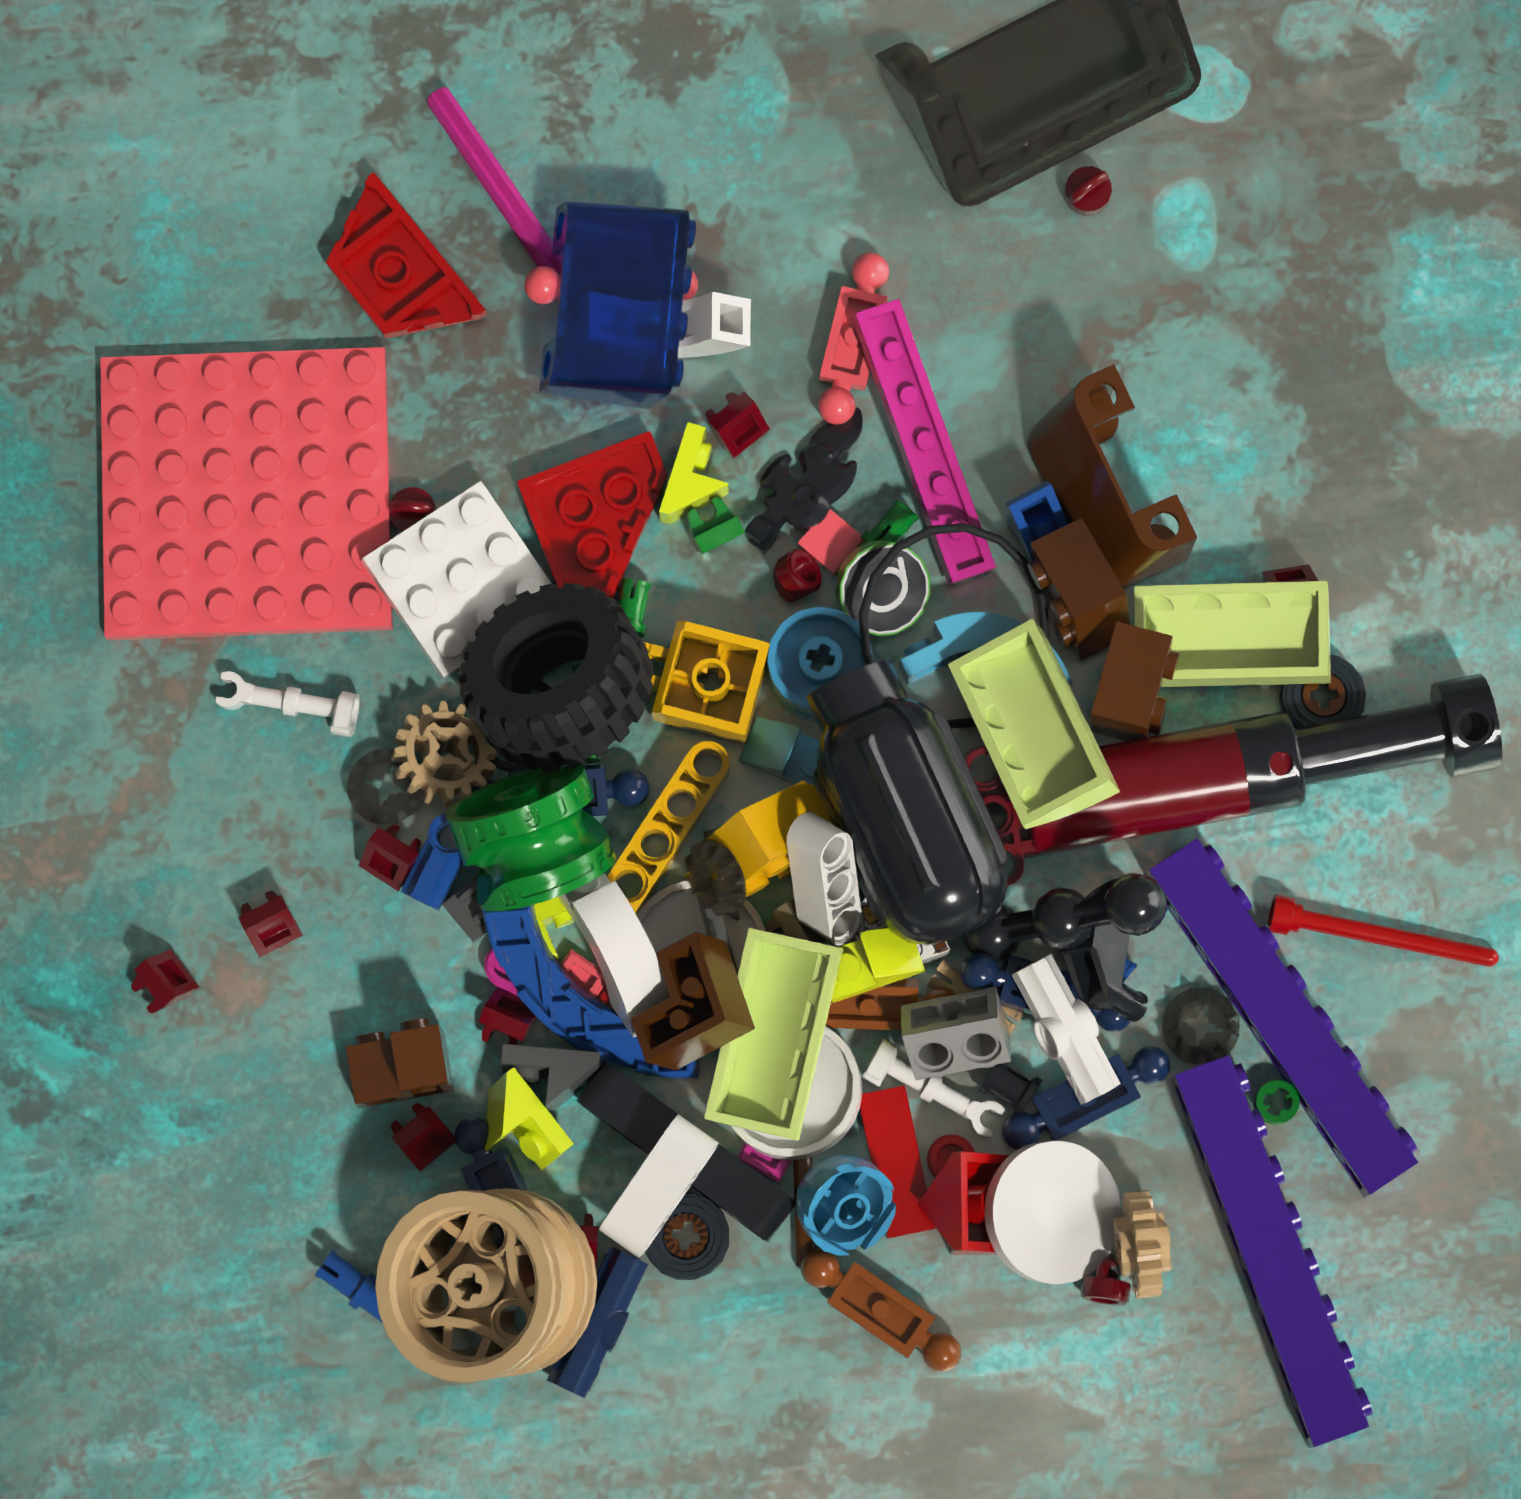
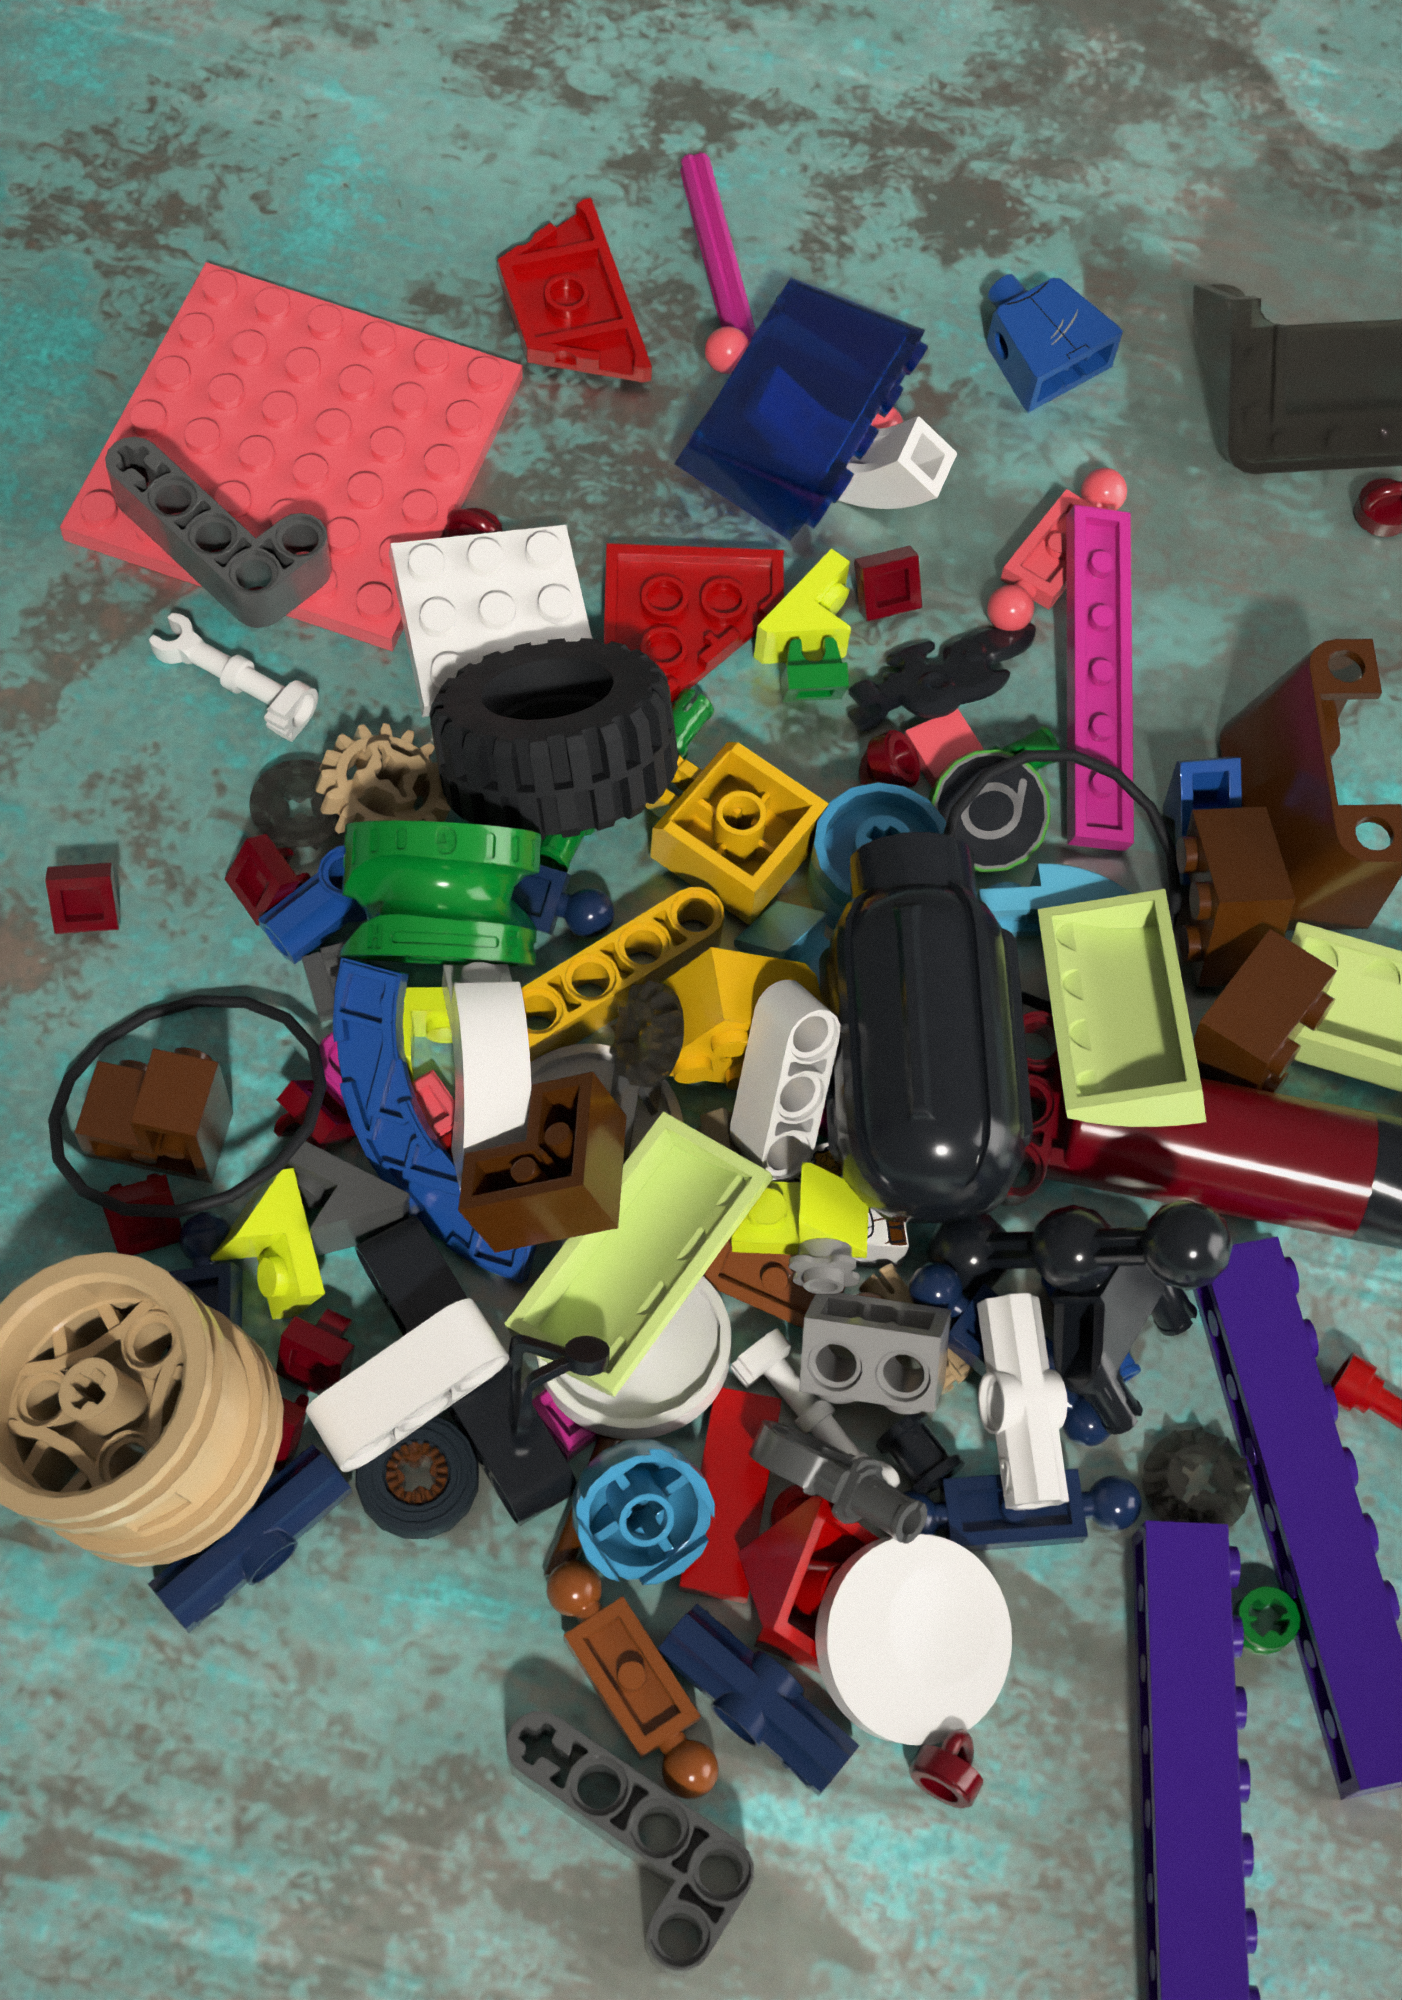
camera: 15 degrees right, 15 degrees down
tan gear [1113,1190,1172,1299] -> none
none -> black piece [48,995,327,1218]
none -> dark grey beam [105,437,332,628]
none -> dark red tile [276,1308,355,1395]
none -> black piece [506,1335,610,1438]
none -> dark grey beam [506,1711,754,1976]
none -> dark blue piece [658,1603,860,1796]
none -> dark grey pin [748,1420,928,1544]
none -> light grey plate [789,1238,860,1295]
none -> blue torso [987,274,1123,413]

